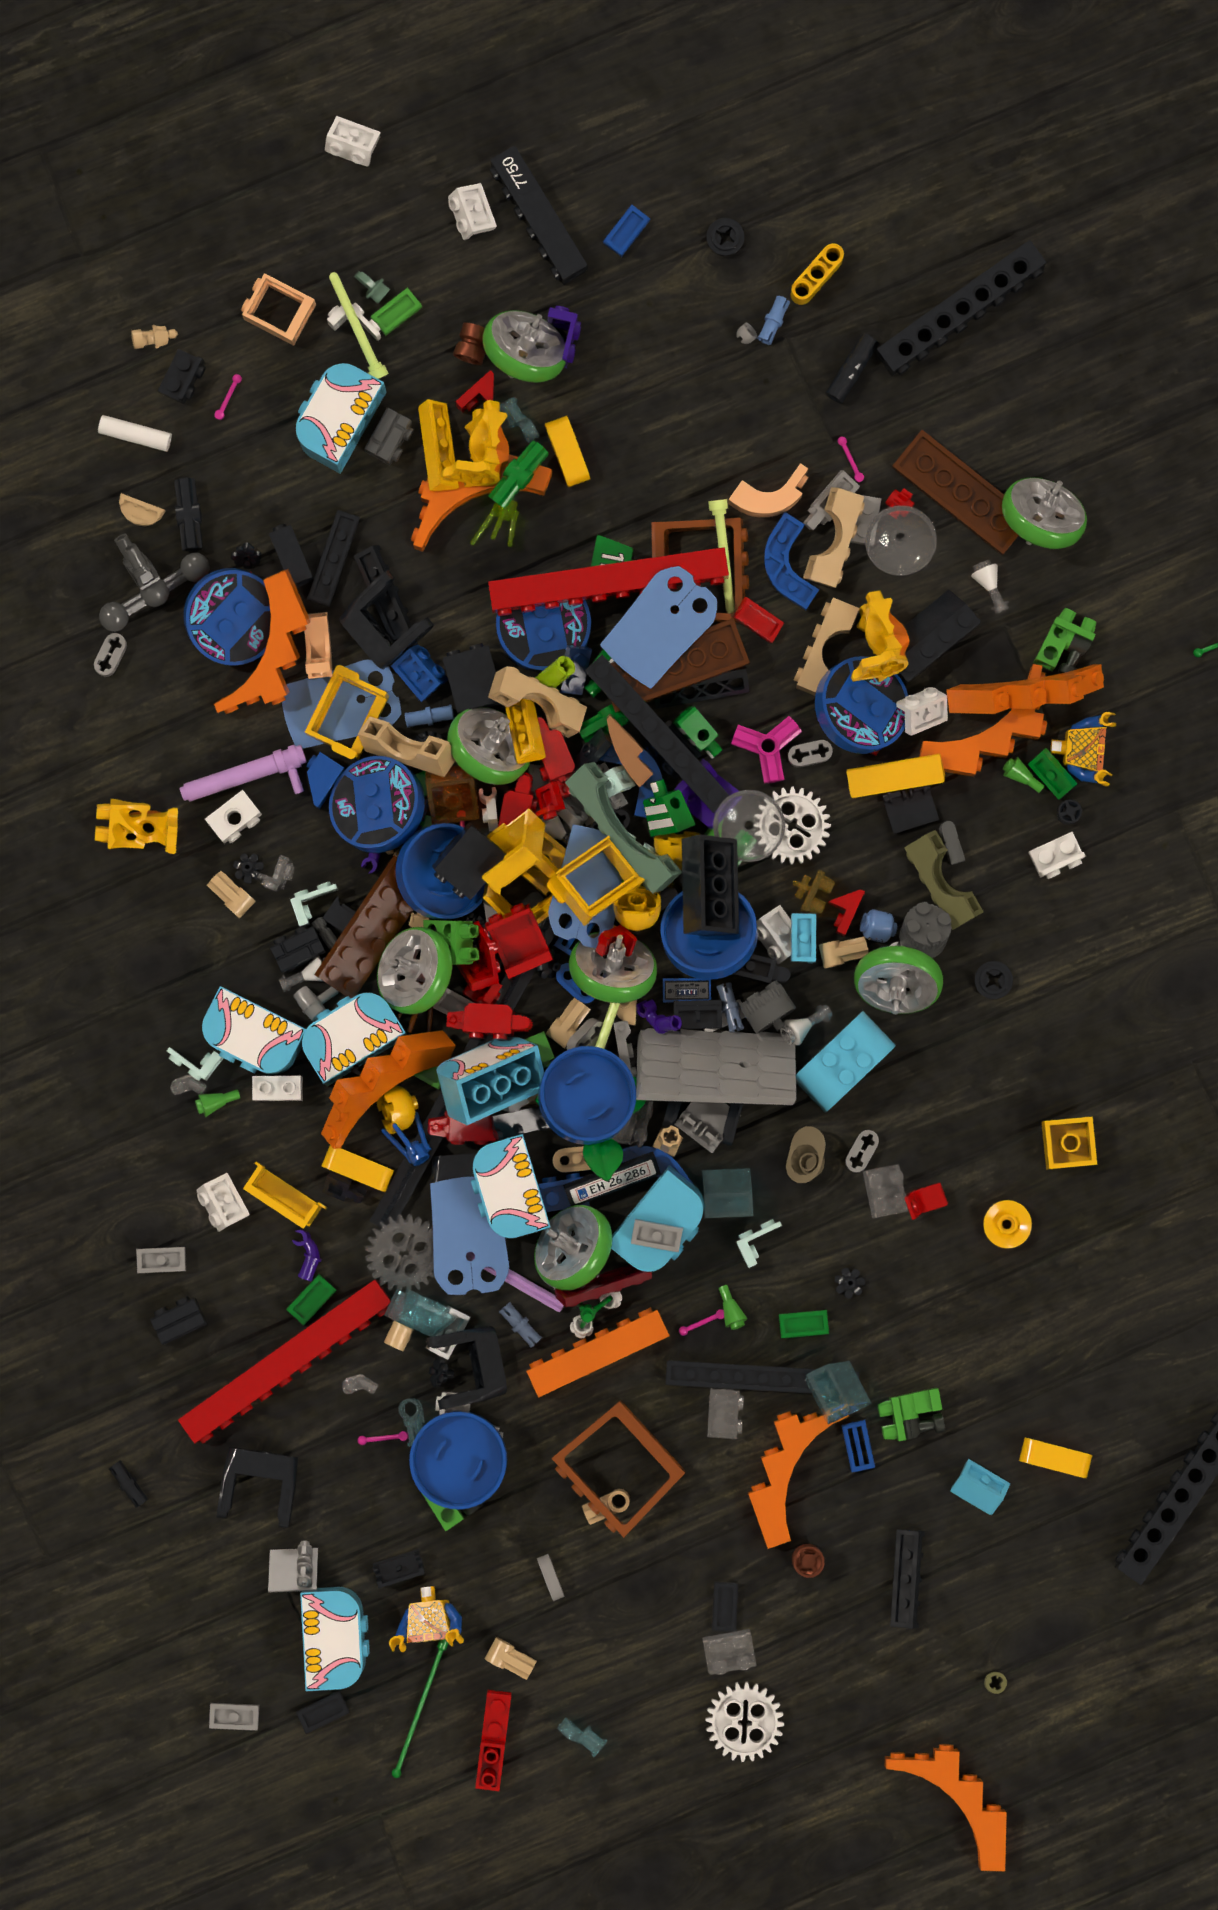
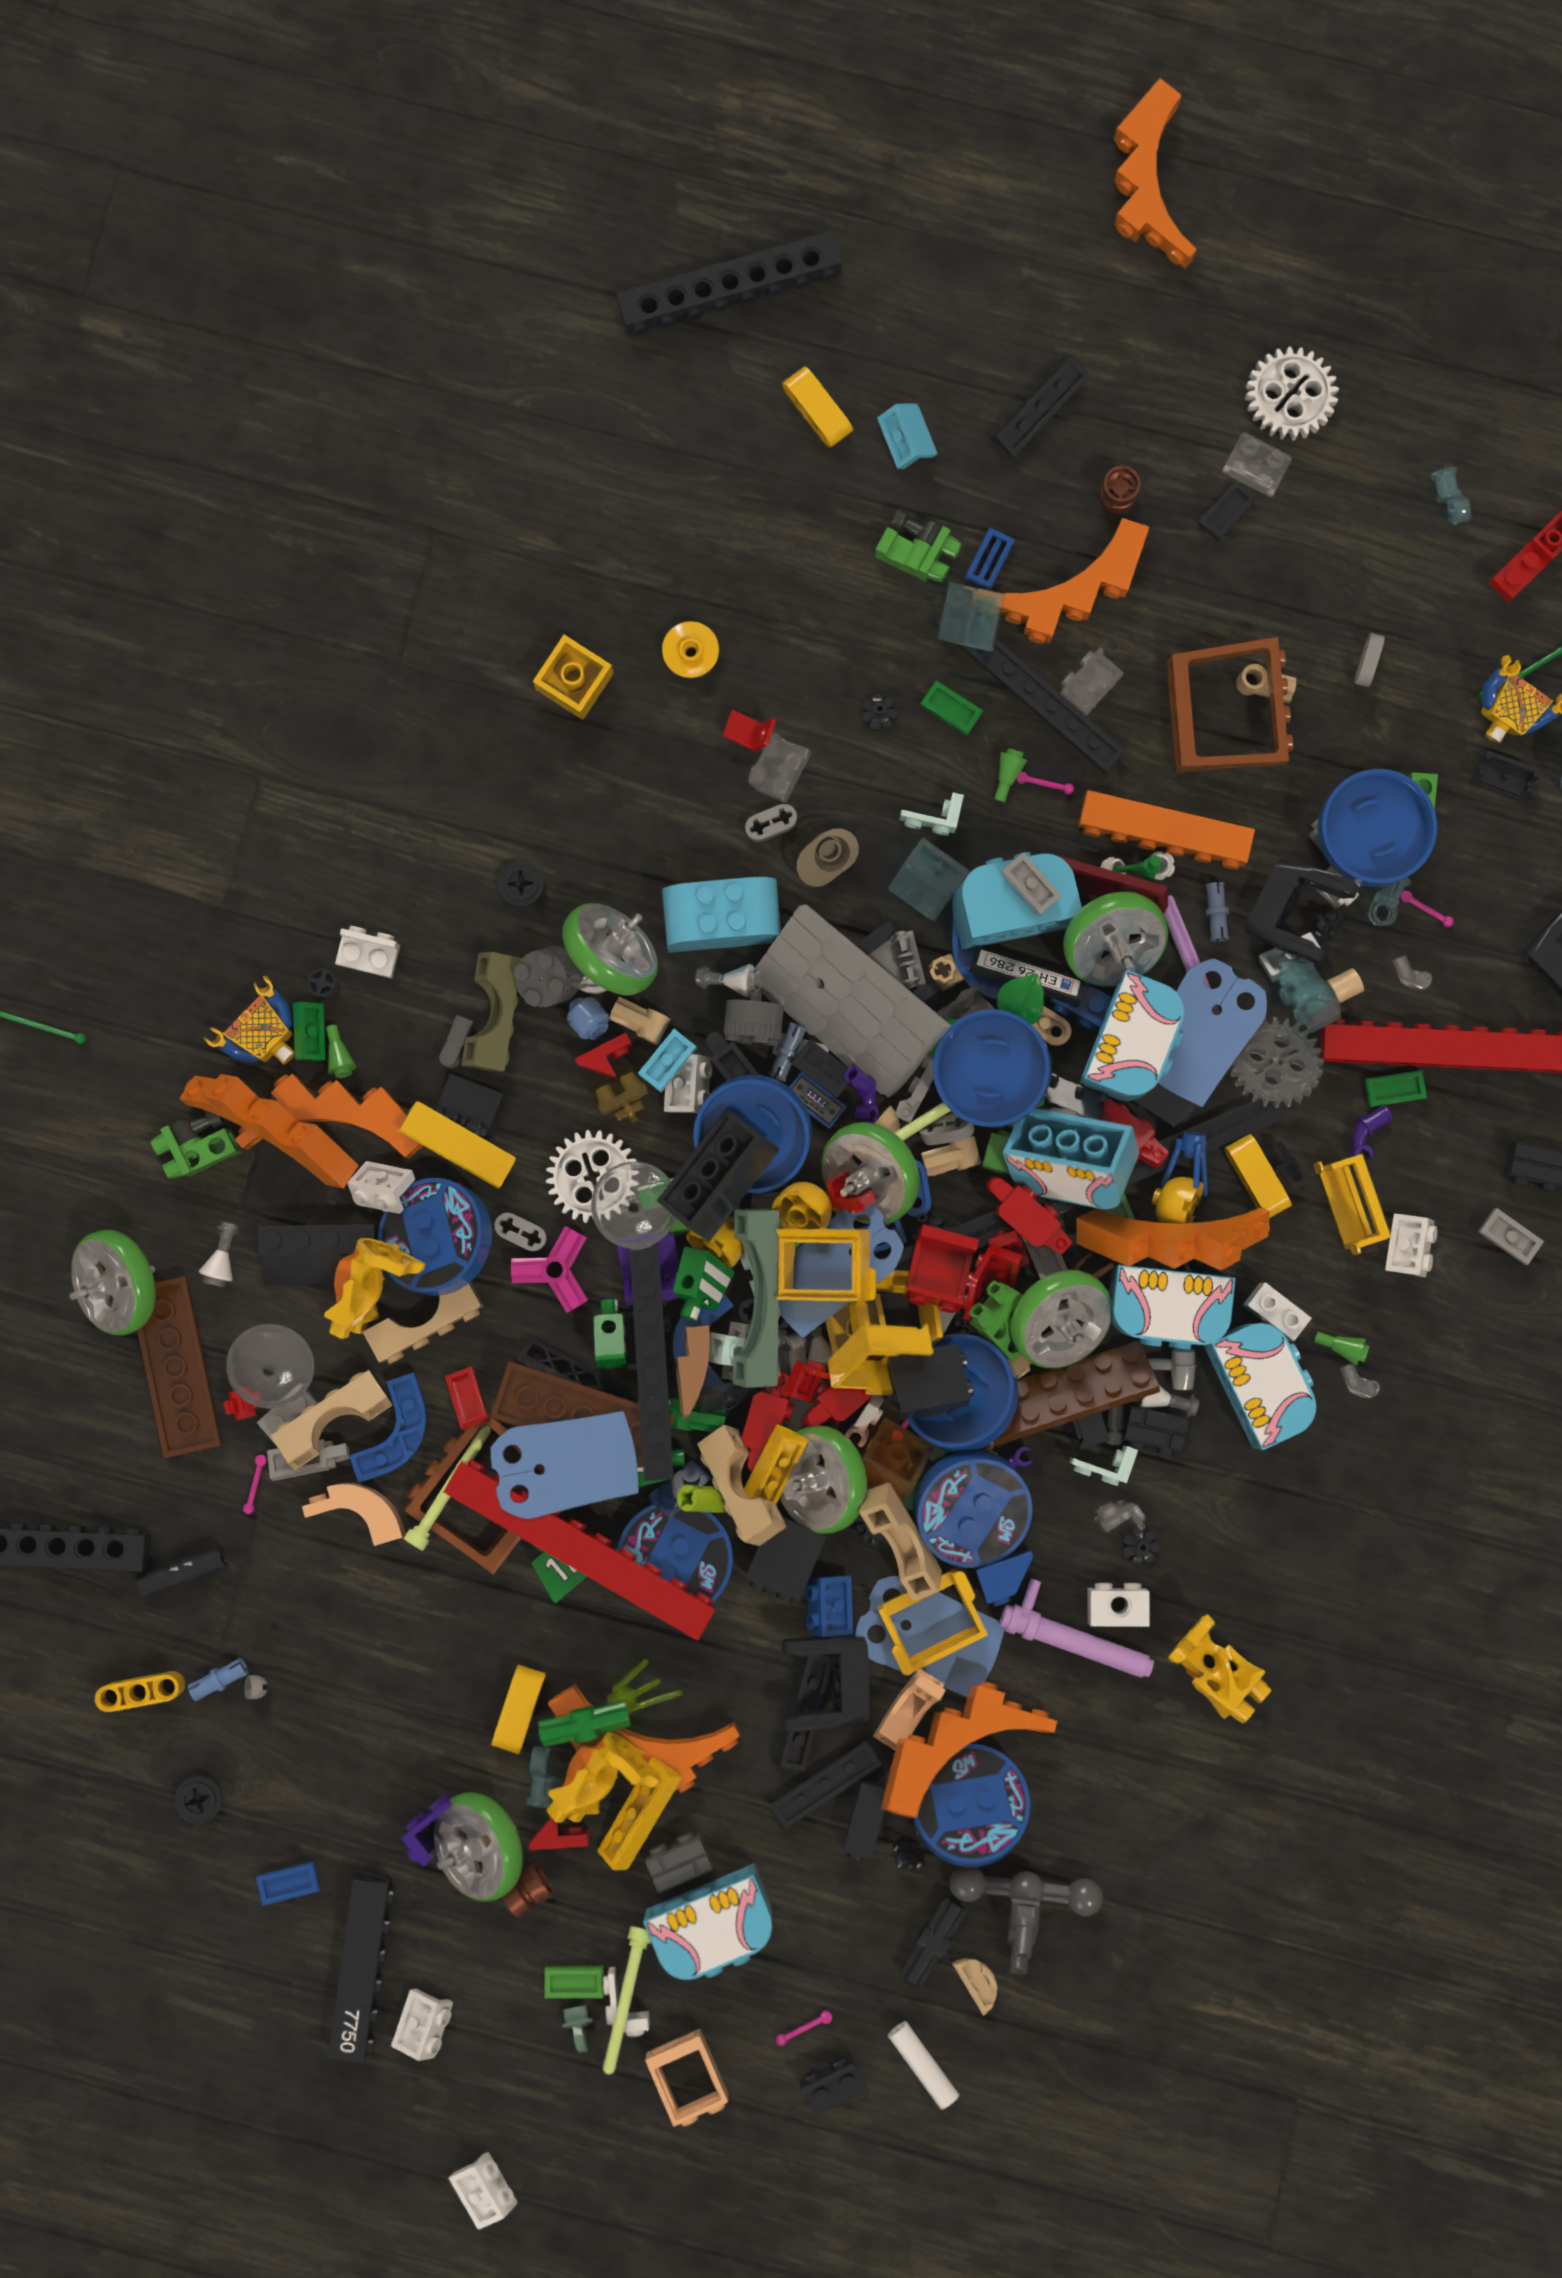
camera: 140 degrees left, 0 degrees up
light grey beam [94,633,127,677] -> none
tan piece [131,325,178,349] -> none
light aqua bracket [167,1047,223,1081] -> none
tan piece [207,871,256,919] -> none
medium blue pin [405,705,454,728] -> none
tan piece [484,1637,537,1680] -> none
olive bush [984,1672,1007,1694] -> none

